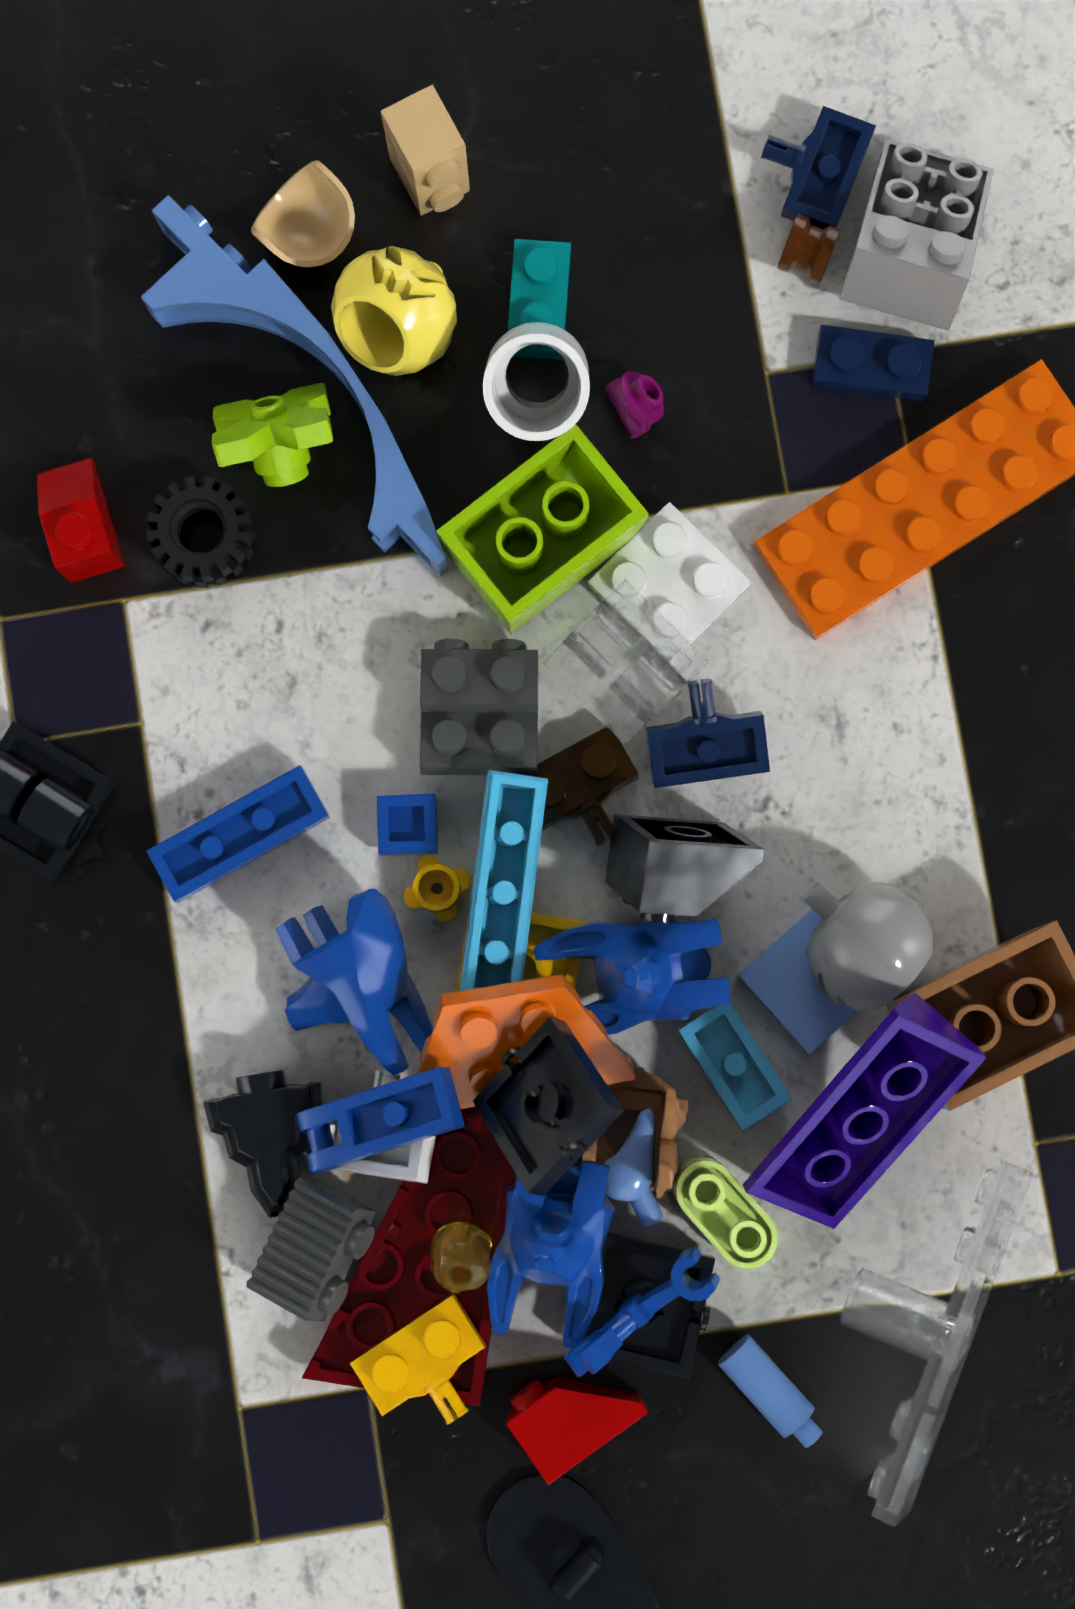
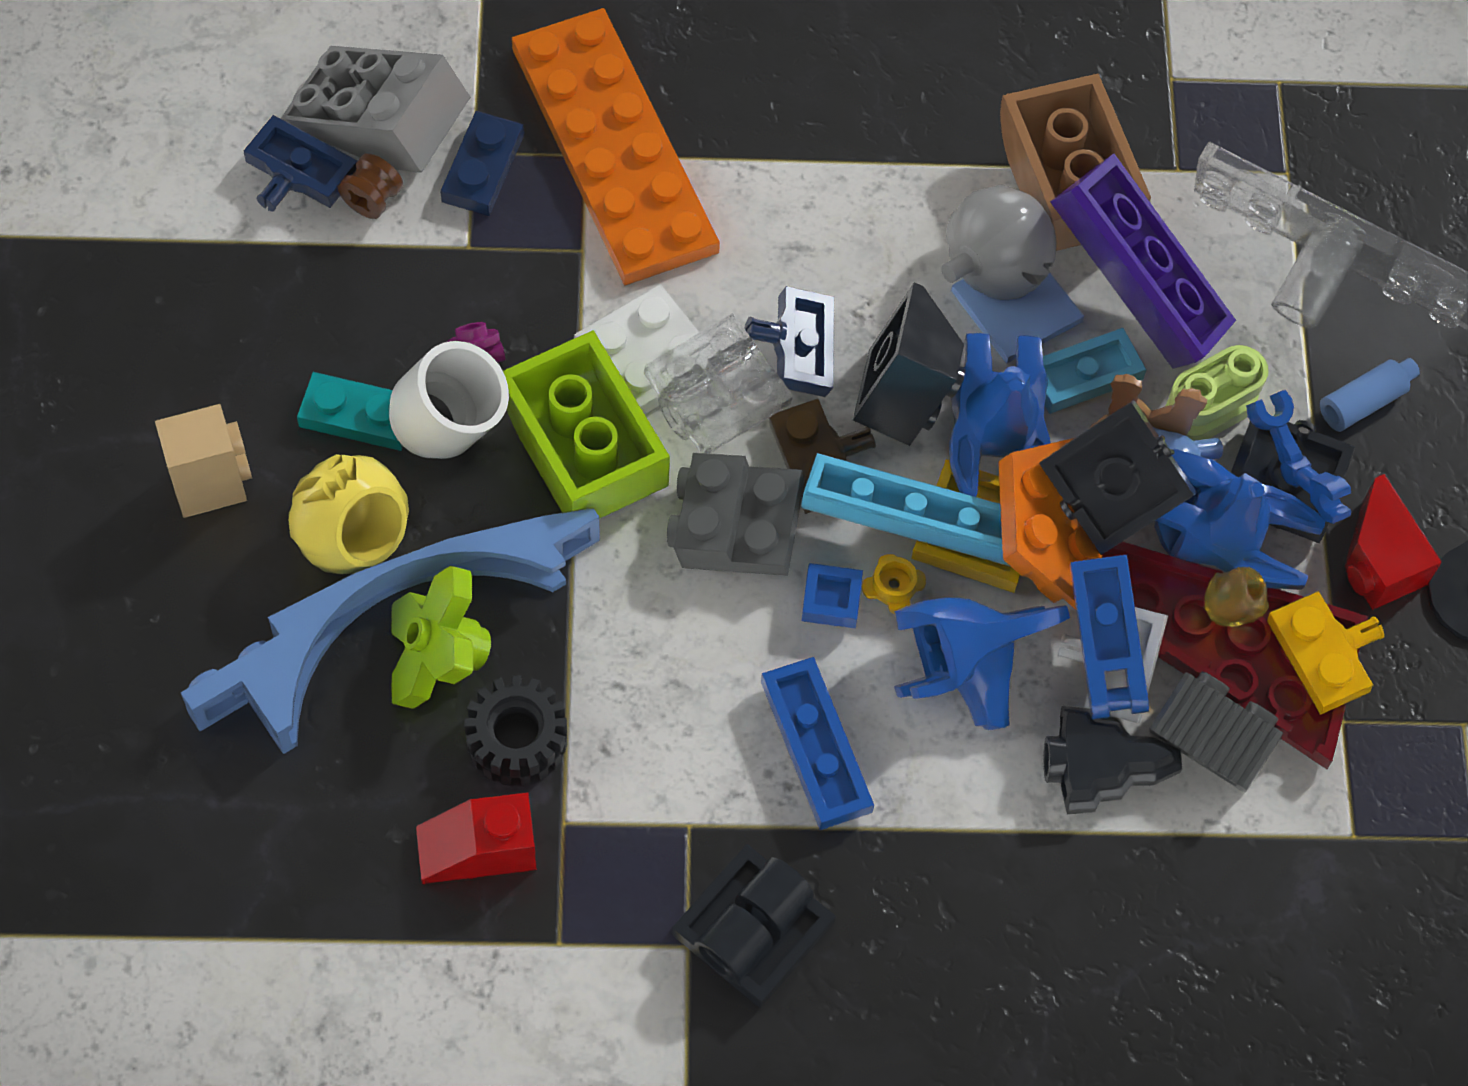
camera: 90 degrees left, 20 degrees down
tan helmet [251,160,355,268] -> none

